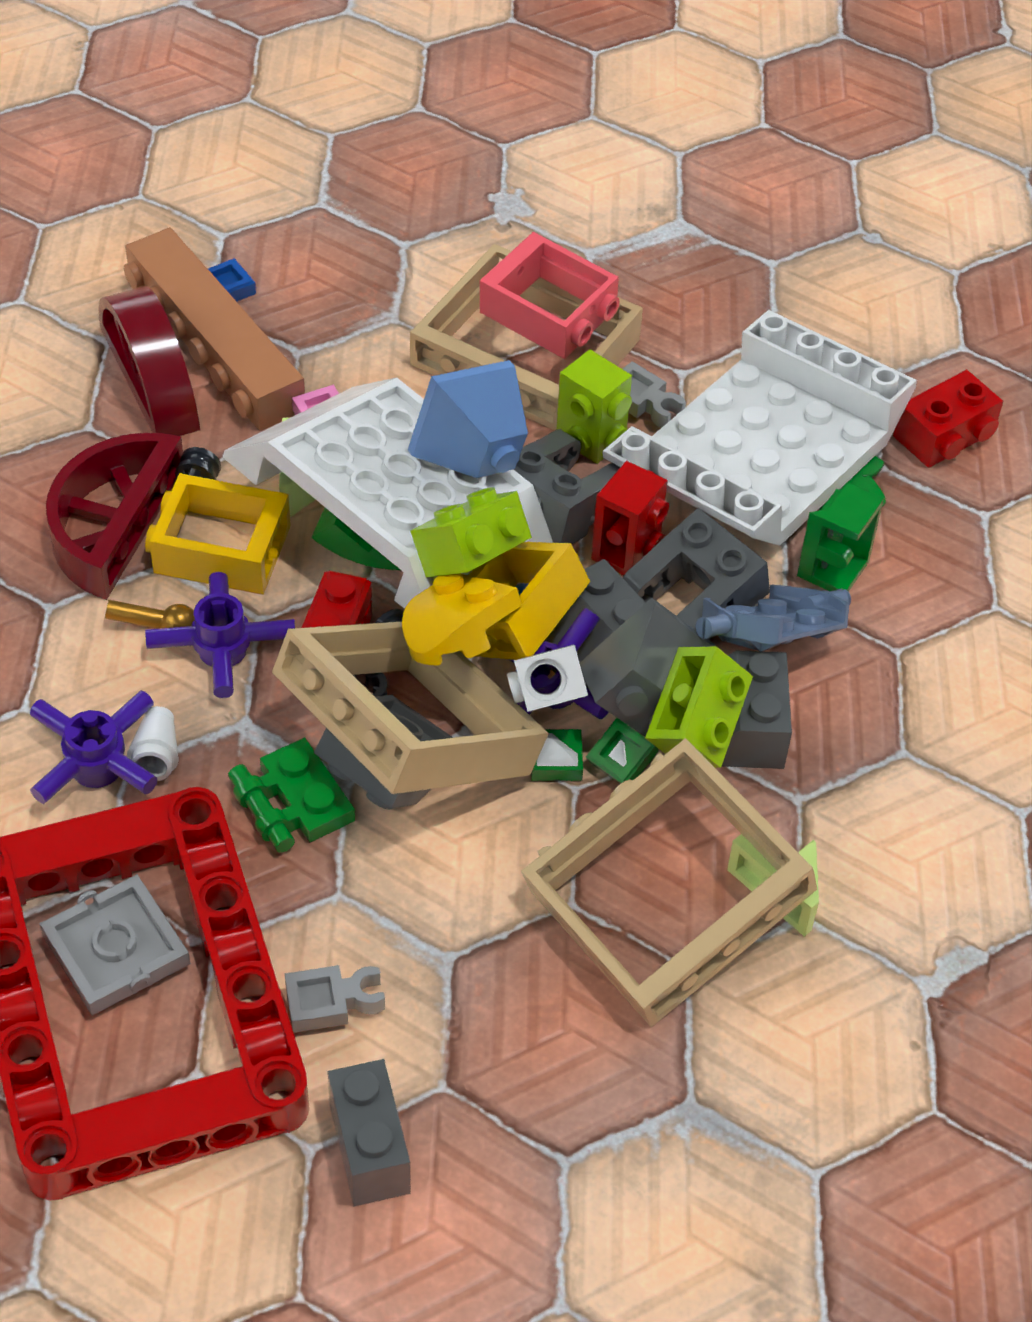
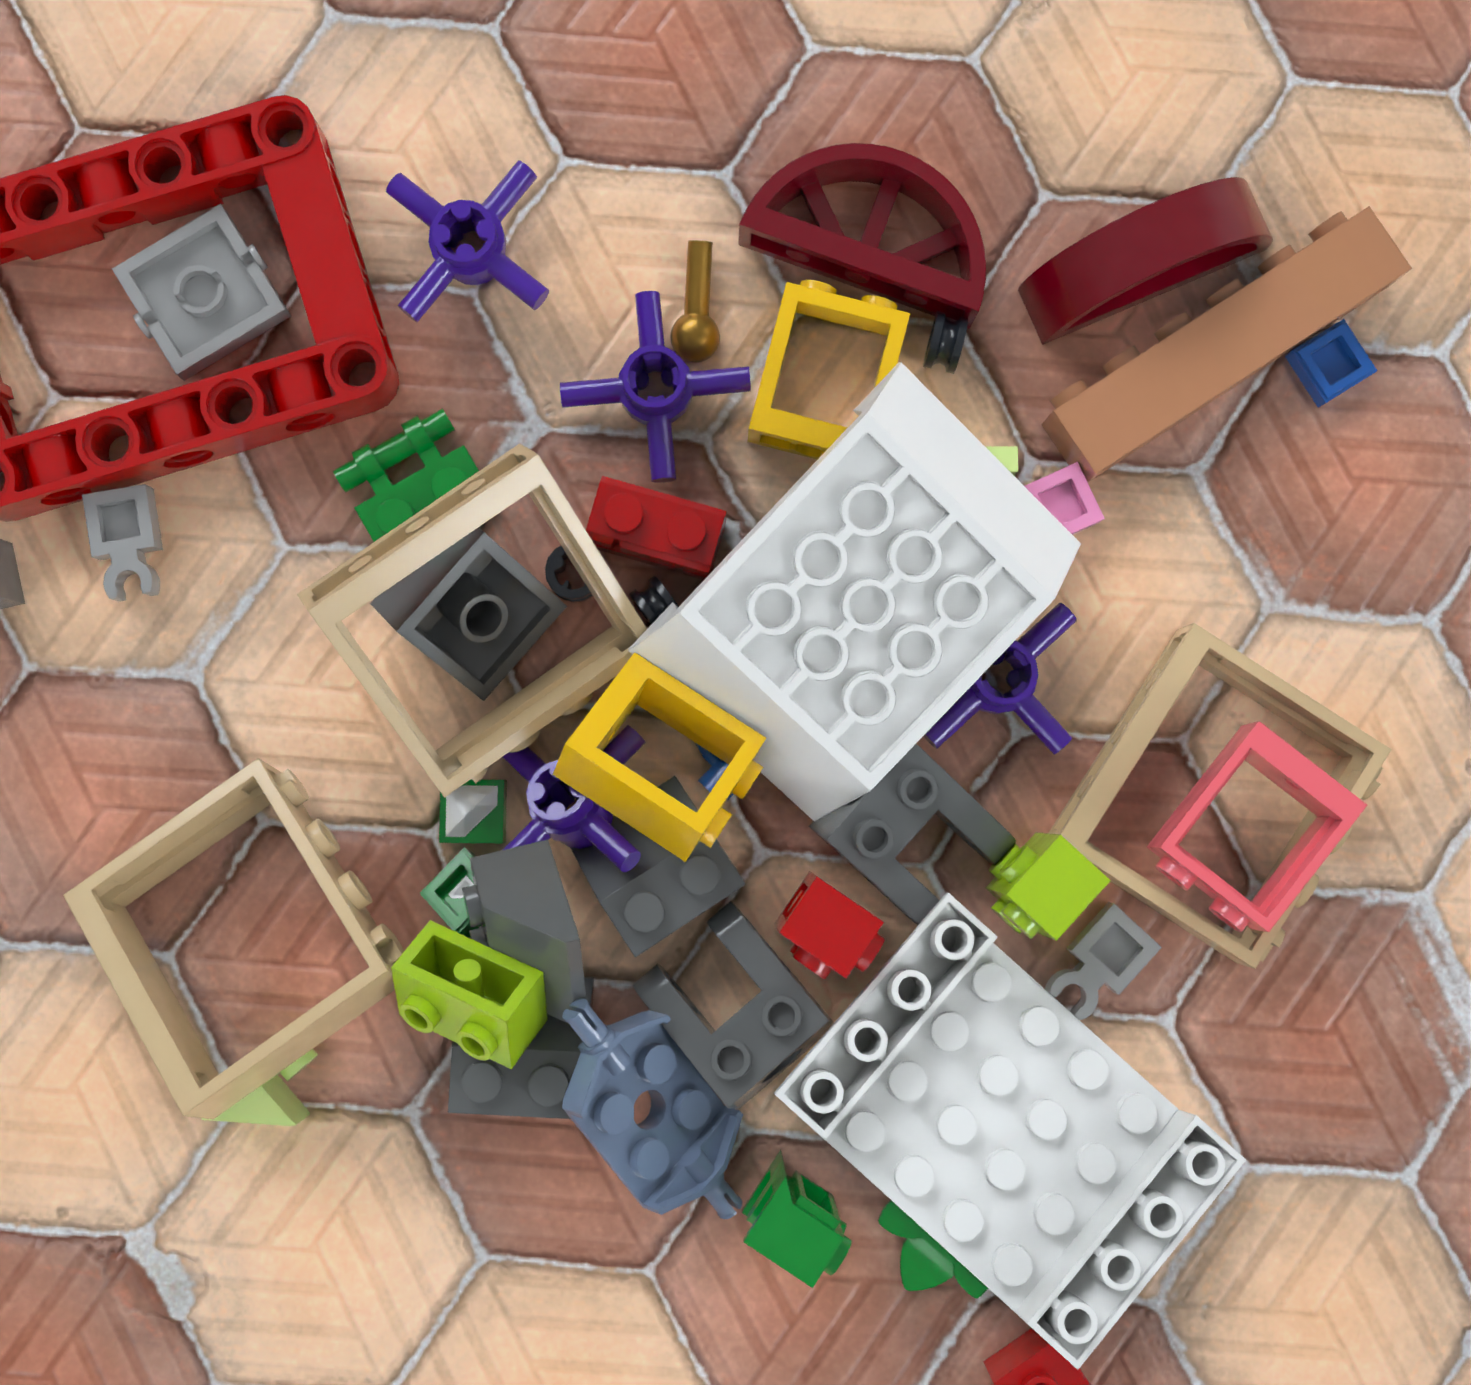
camera: 85 degrees right, 35 degrees up
white cone [127,706,179,781] -> none
yellow slope [402,573,522,665] -> none
medium blue slope [408,360,528,478] -> none
lime brick [410,487,532,577] -> none
white brick [507,645,588,712] -> none

